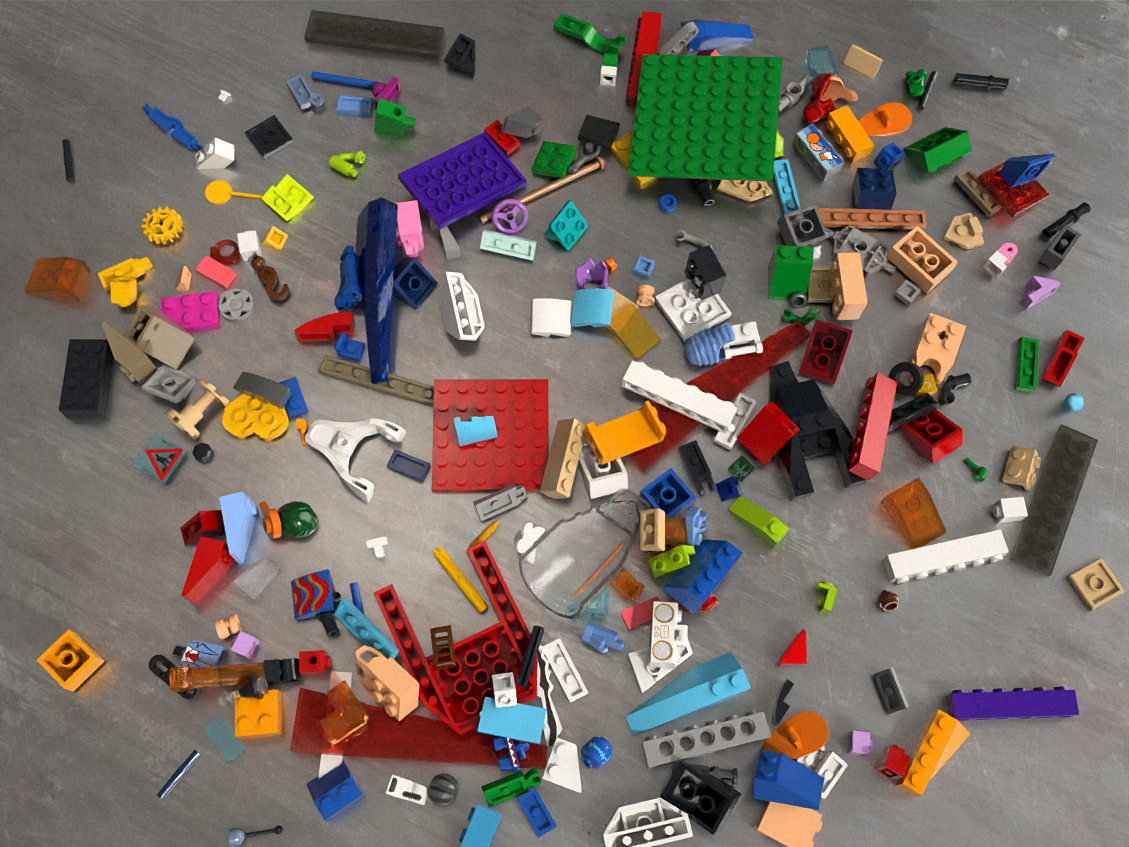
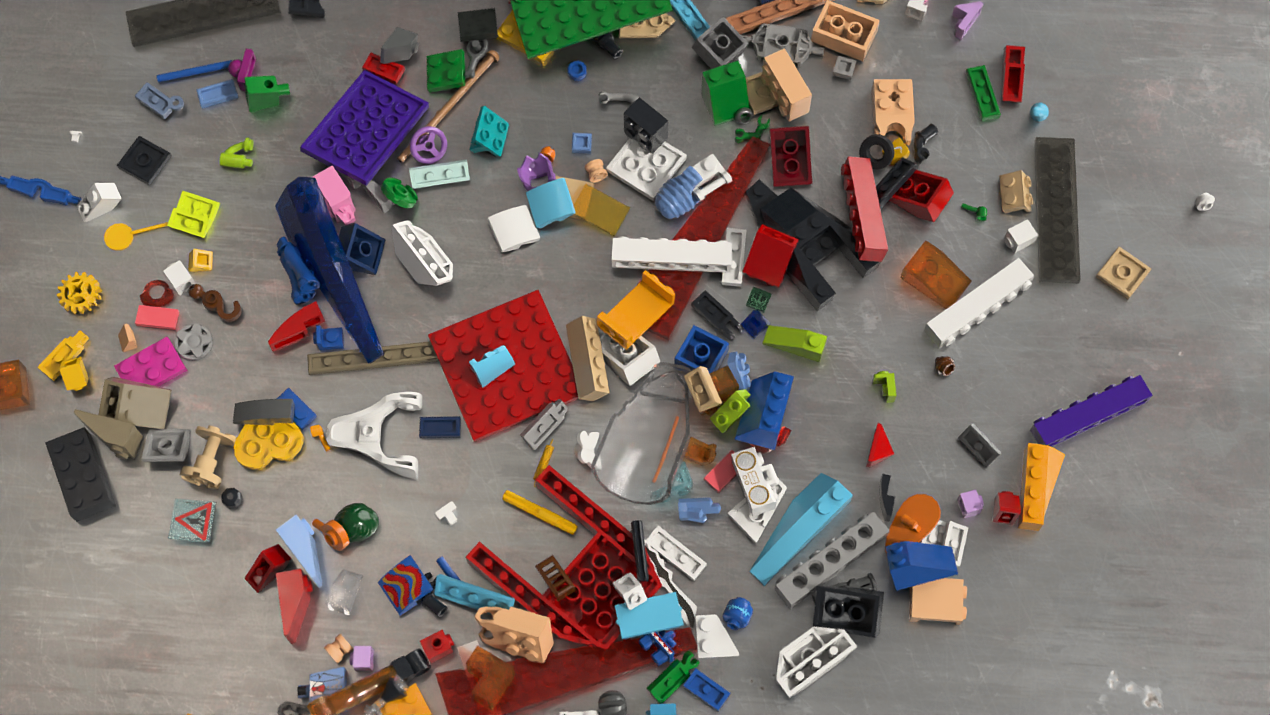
camera: 20 degrees left, 0 degrees up
none -> green tile [381,178,418,208]

